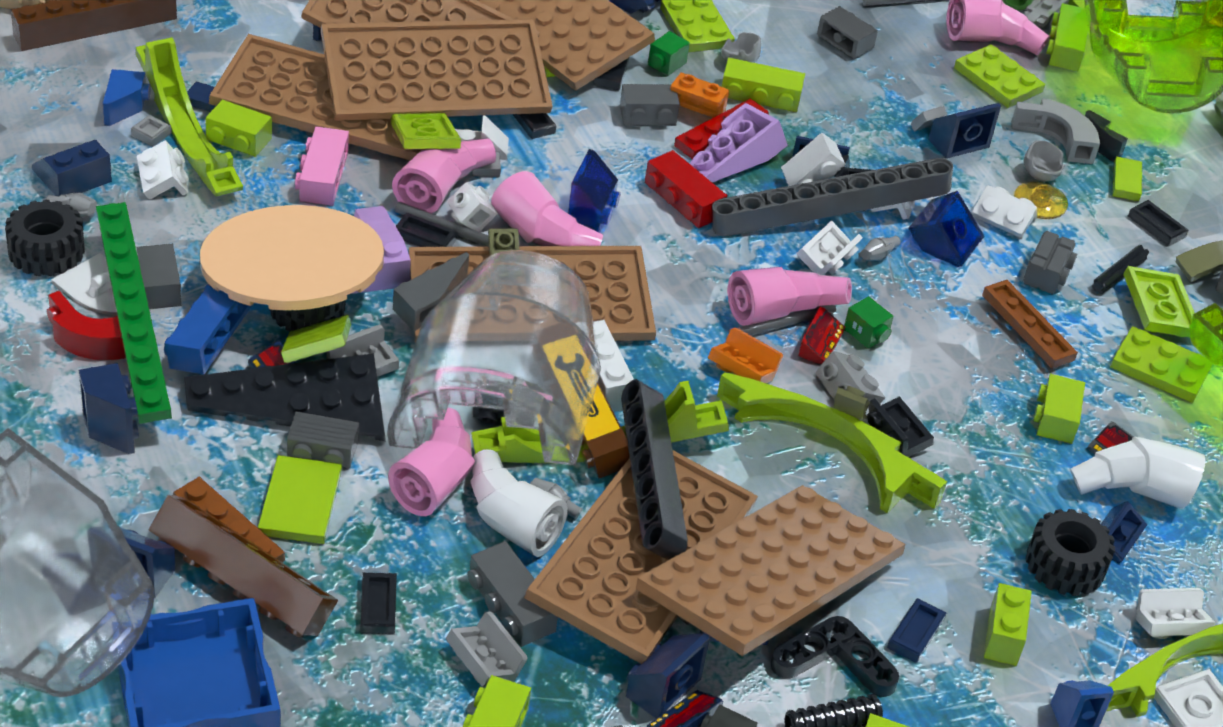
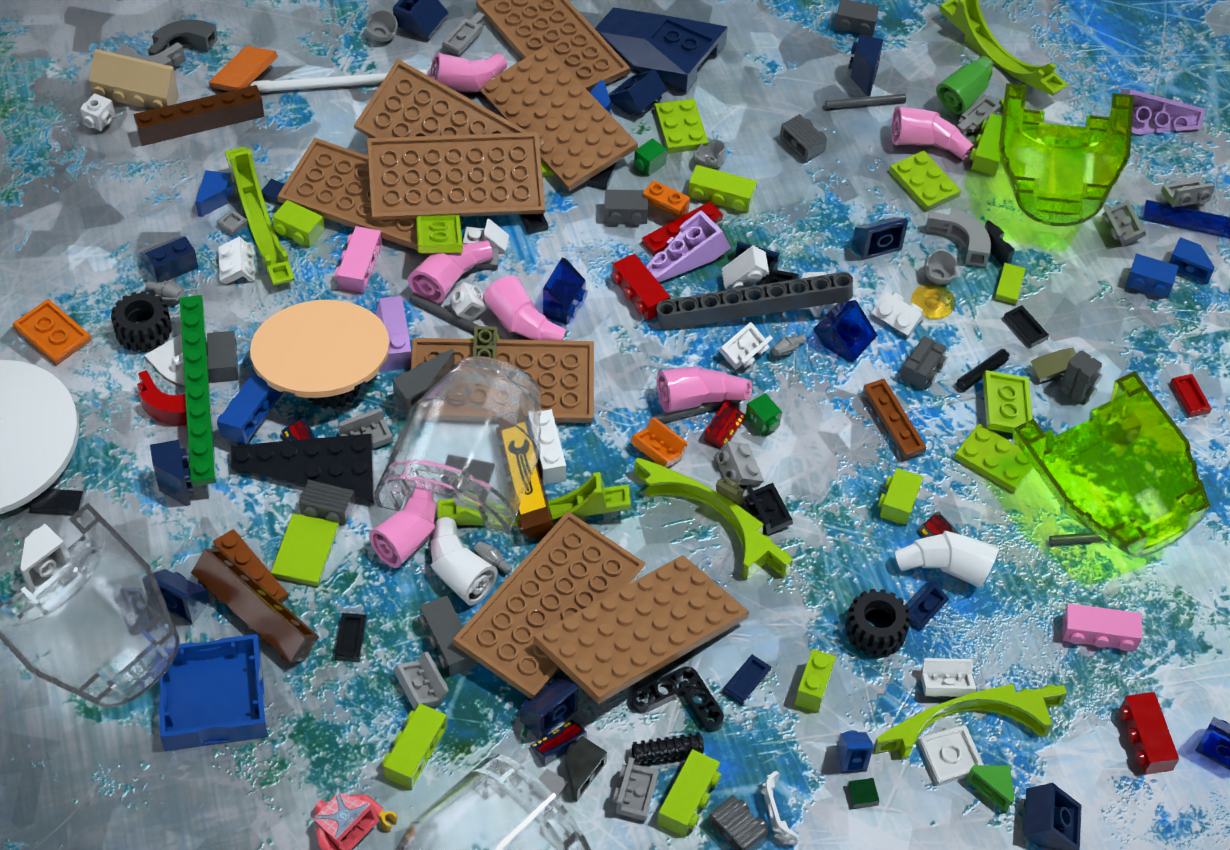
camera: 10 degrees right, 10 degrees up
lime tile [281,315,352,363] -> none
black tile [396,213,458,247] -> none
black beam [621,379,688,560] -> none
light grey tile [911,106,948,132] -> none

